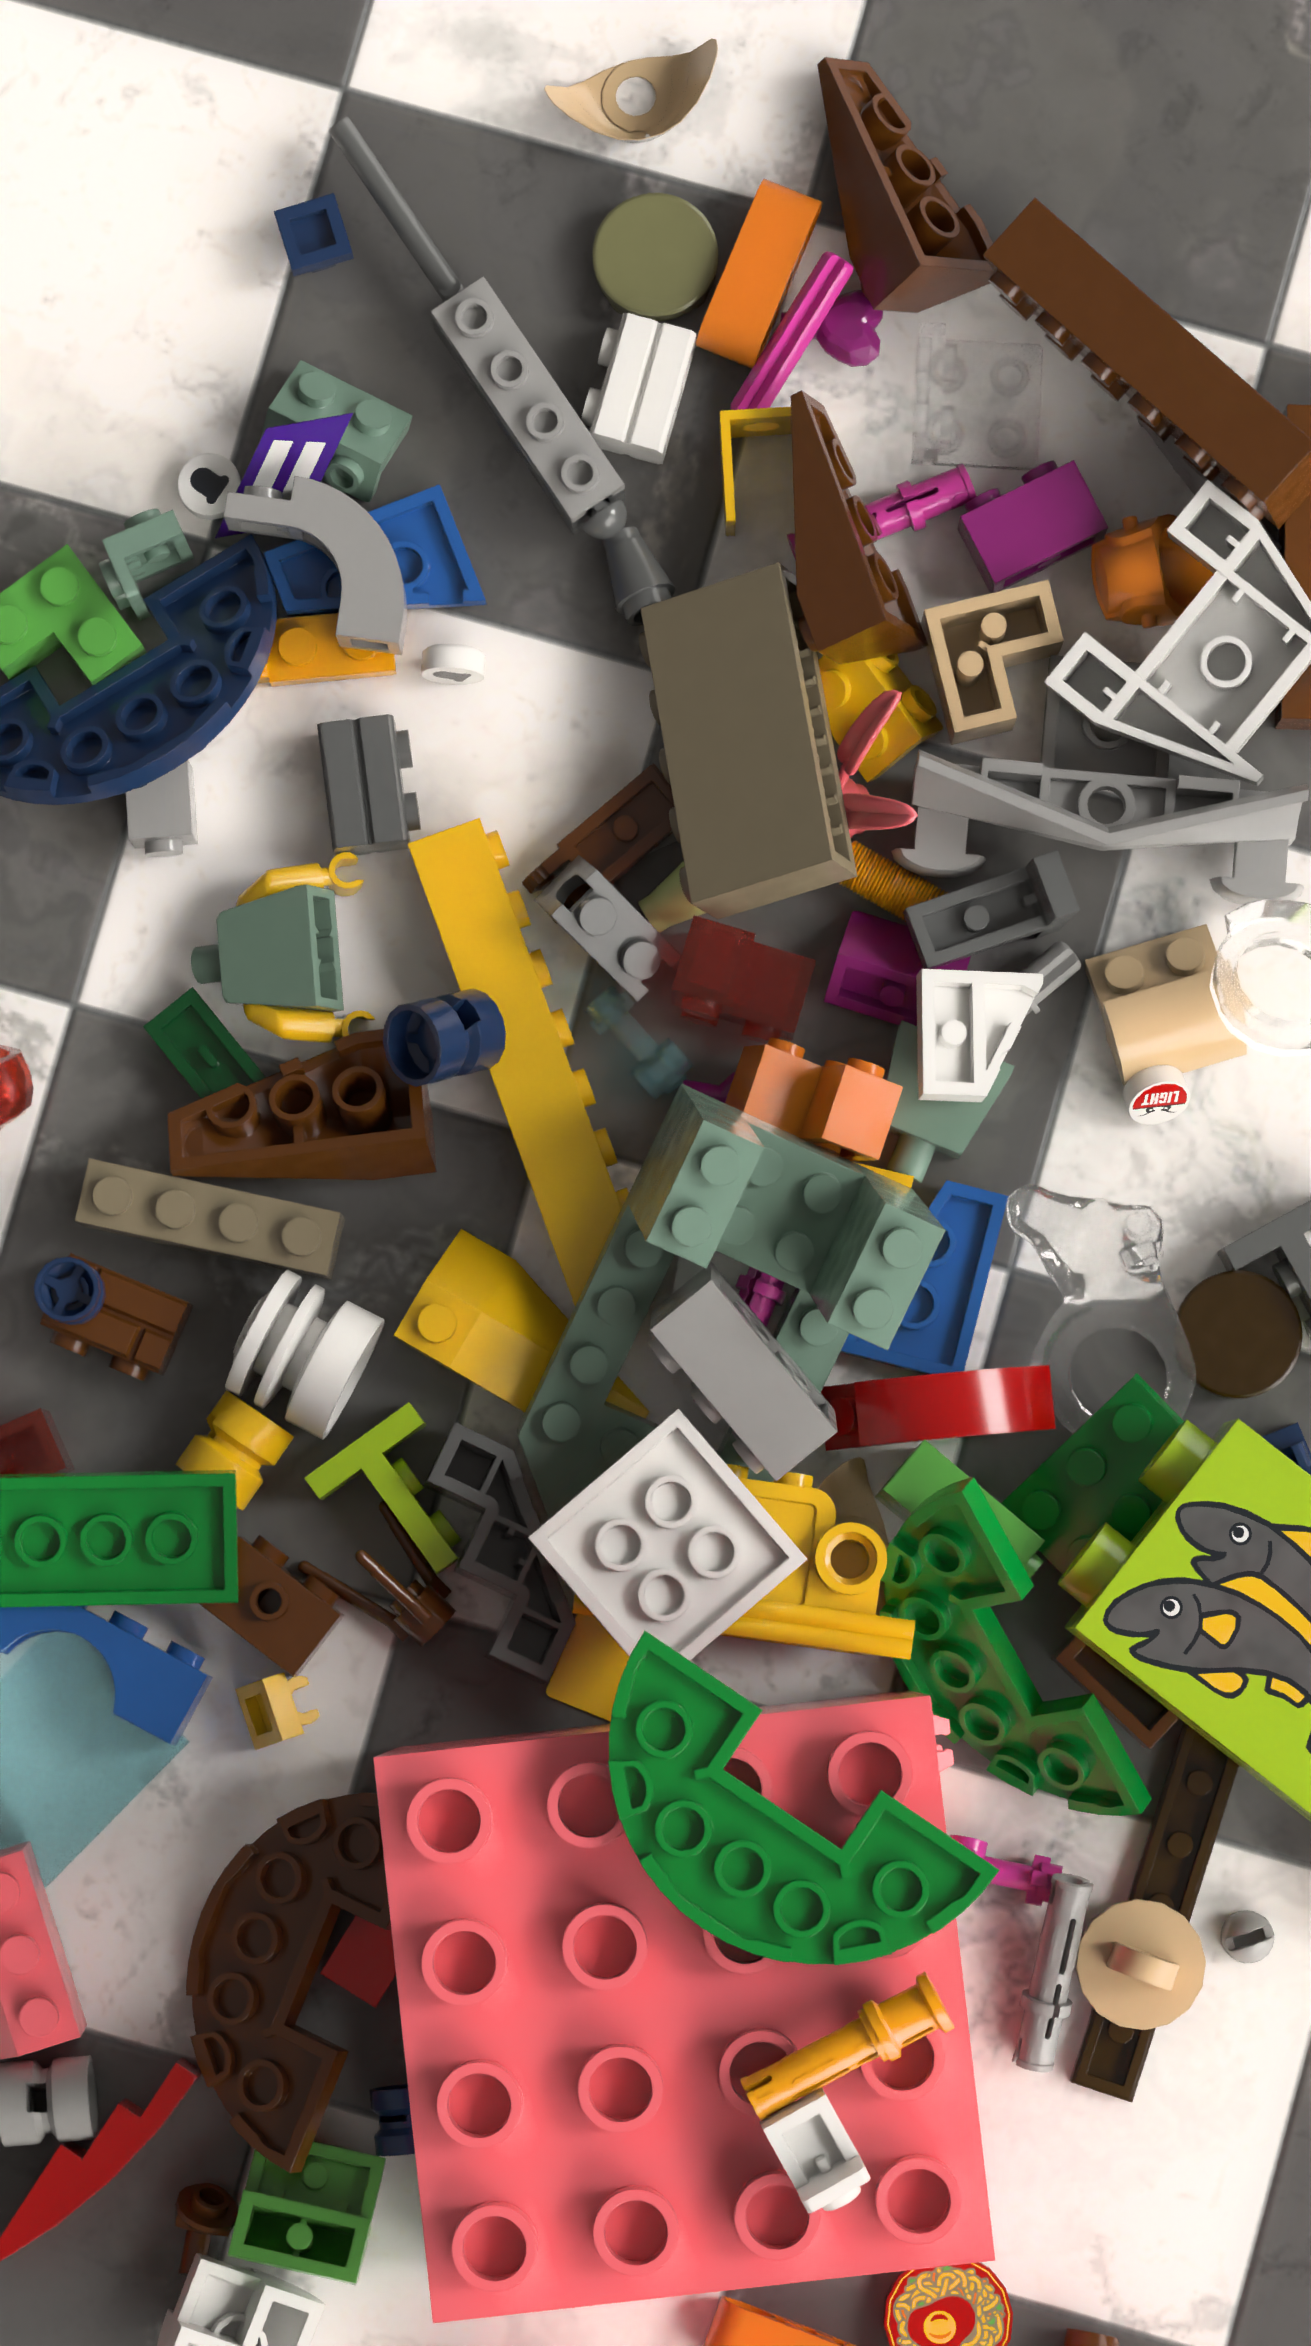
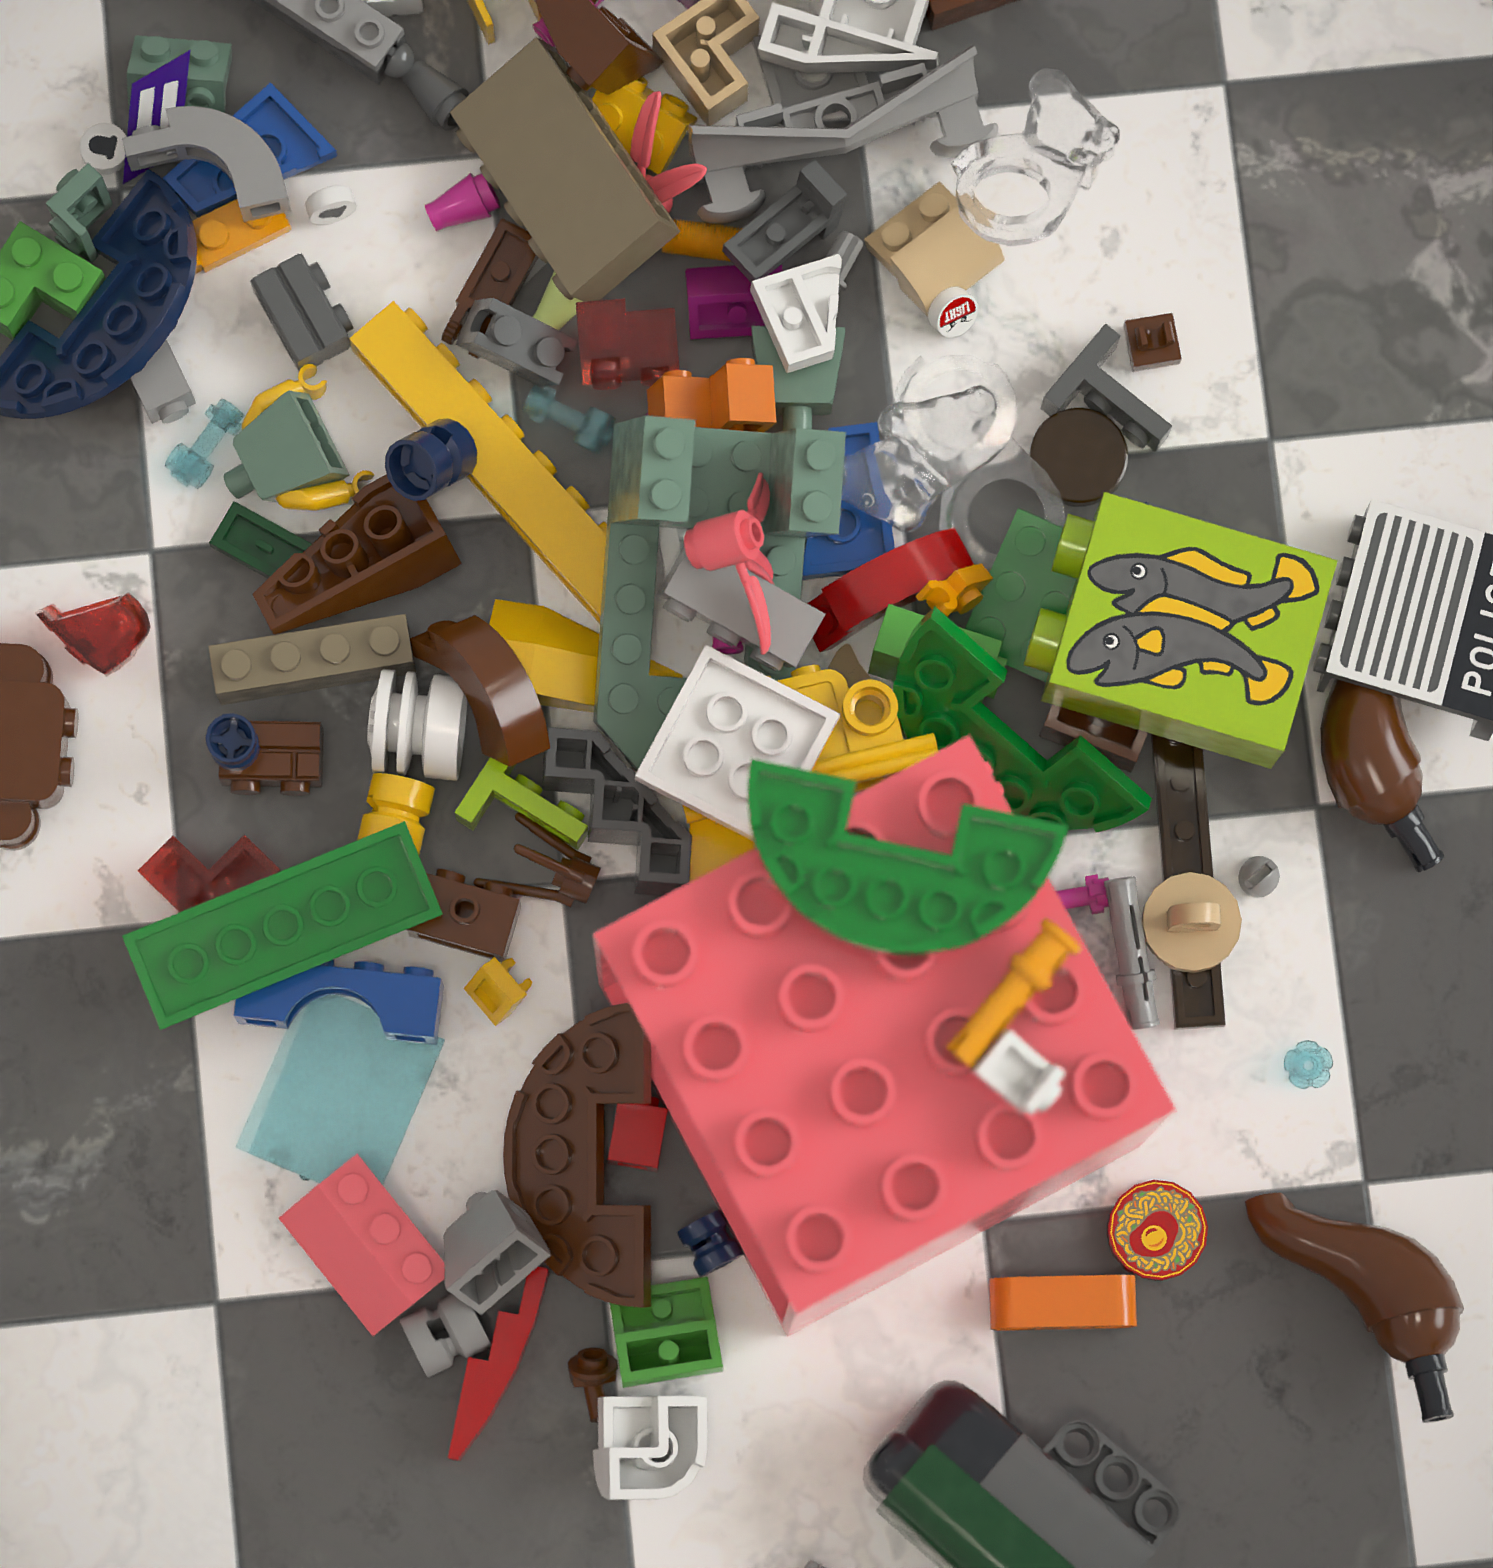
camera: 30 degrees left, 5 degrees down
none -> clear light blue bar [165,398,245,489]
none -> reddish brown arch [410,615,551,767]
none -> dark pink cone [424,173,501,231]
none -> light grey torso [443,1190,551,1315]
none -> coral plant [684,472,774,655]
none -> clear animal [841,355,1018,534]
none -> light orange plate [916,563,993,617]
none -> clear light blue plate [1284,1040,1333,1089]

